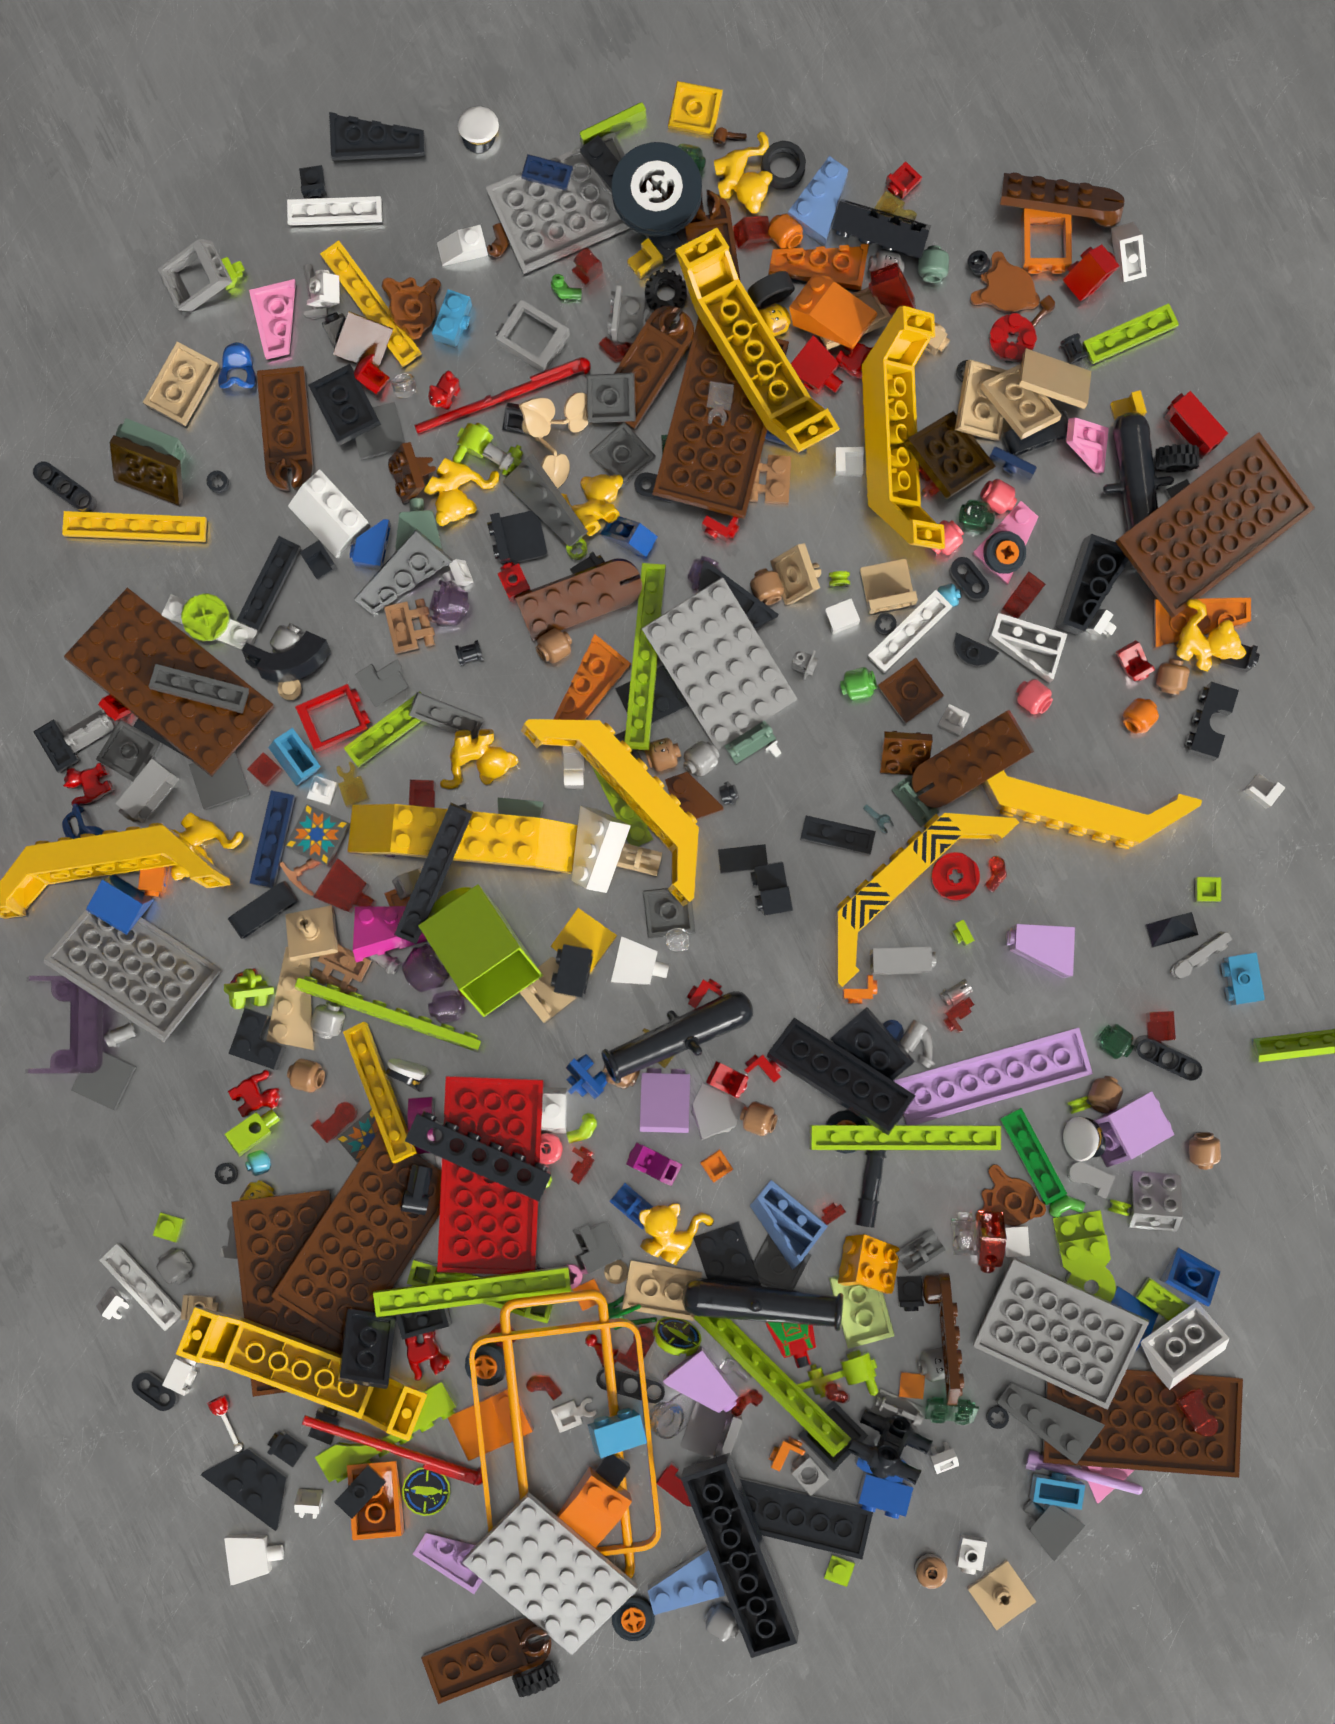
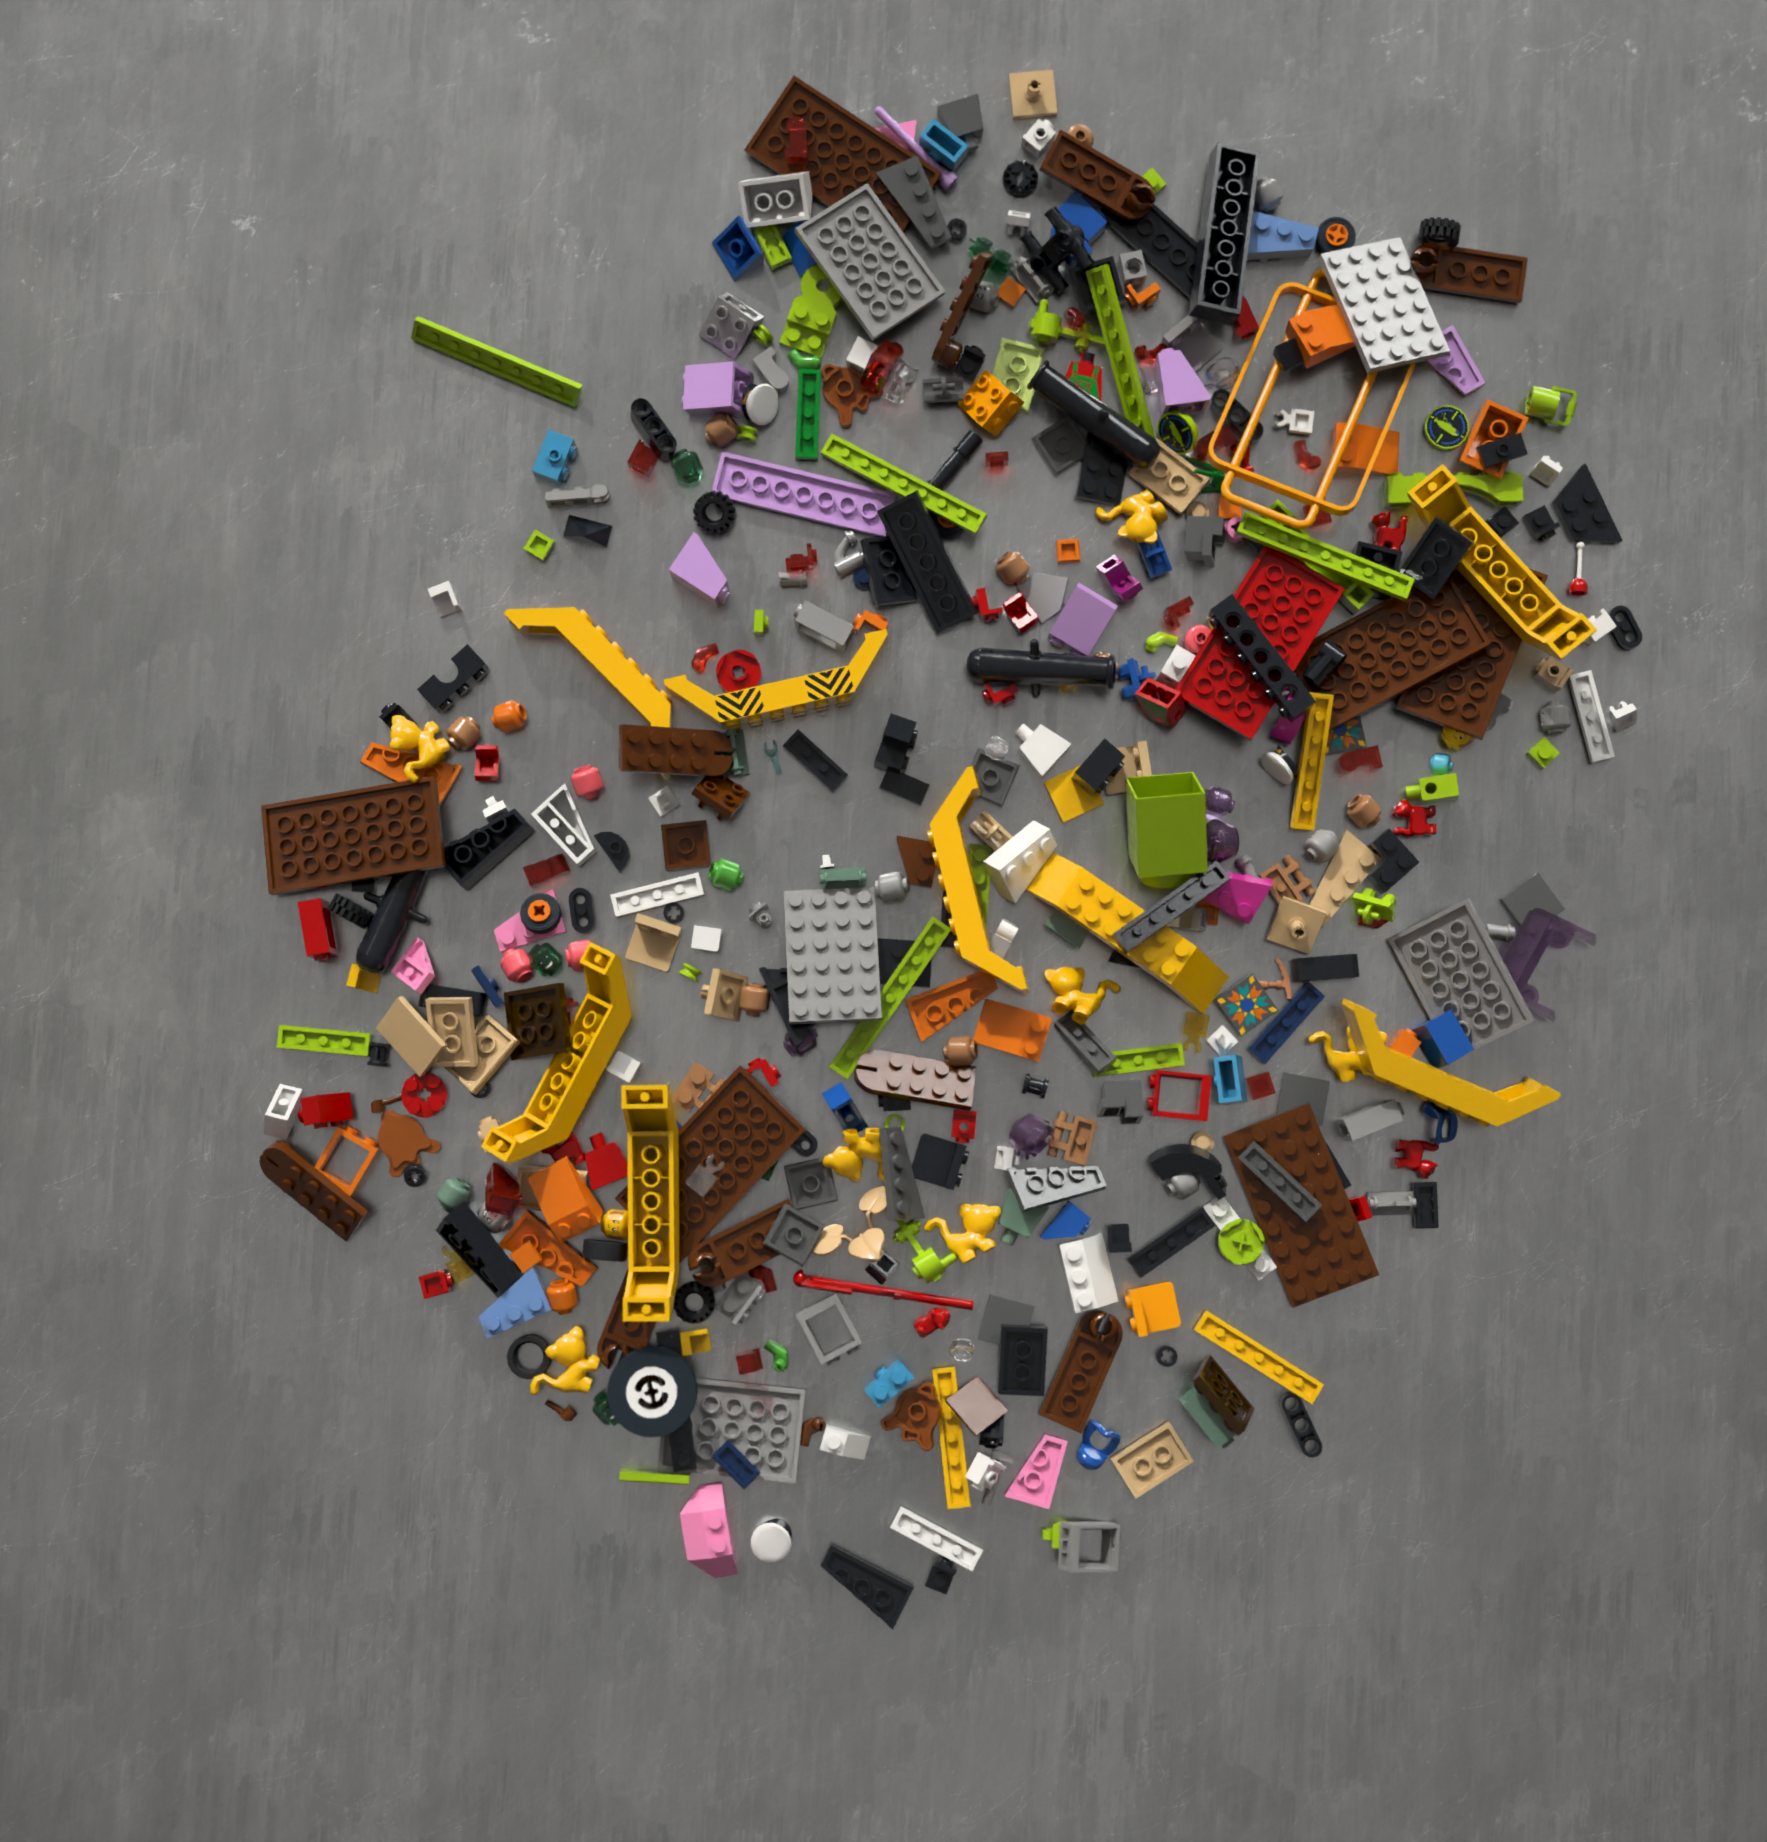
camera: 160 degrees left, 0 degrees up
dark grey tile [96,719,162,782] -> none
black bush [215,1163,238,1184] -> none
white torso [224,1534,284,1585] -> none
lime plate [295,976,481,1052] -> none
red bar [302,1415,483,1486] -> none
clear red torso [313,858,375,913] -> none
red plate [354,354,390,394] -> none
reddish brown plate [388,442,436,504] -> none
clear red panel [409,779,436,808] -> none
black wheel [465,1343,506,1387] -> none
light grey pin [482,442,514,470] -> none
dark azure brick [587,1408,647,1458] -> none
medium nougat head [645,738,681,771] -> none
yellow tile [668,81,723,137] -> none
black plate [719,781,739,805] -> none
clear red bracket [733,216,771,248] -> none
medium blue wedge [750,1180,828,1270] -> none
medium azure piece [937,583,962,607] -> none
medium nougat head [1189,1132,1221,1170] -> none
none -> orange tile [510,1240,543,1273]
none -> bright pink wedge [680,1481,738,1578]
none -> black tyre [693,490,736,534]
none -> orange slope [973,999,1052,1063]
none -> black gear [1003,160,1038,196]
none -> reddish brown plate [1039,129,1156,221]
none -> light orange bracket [1125,1282,1181,1337]
none -> red torso [1135,677,1186,728]
none -> lime piece [1525,386,1577,426]

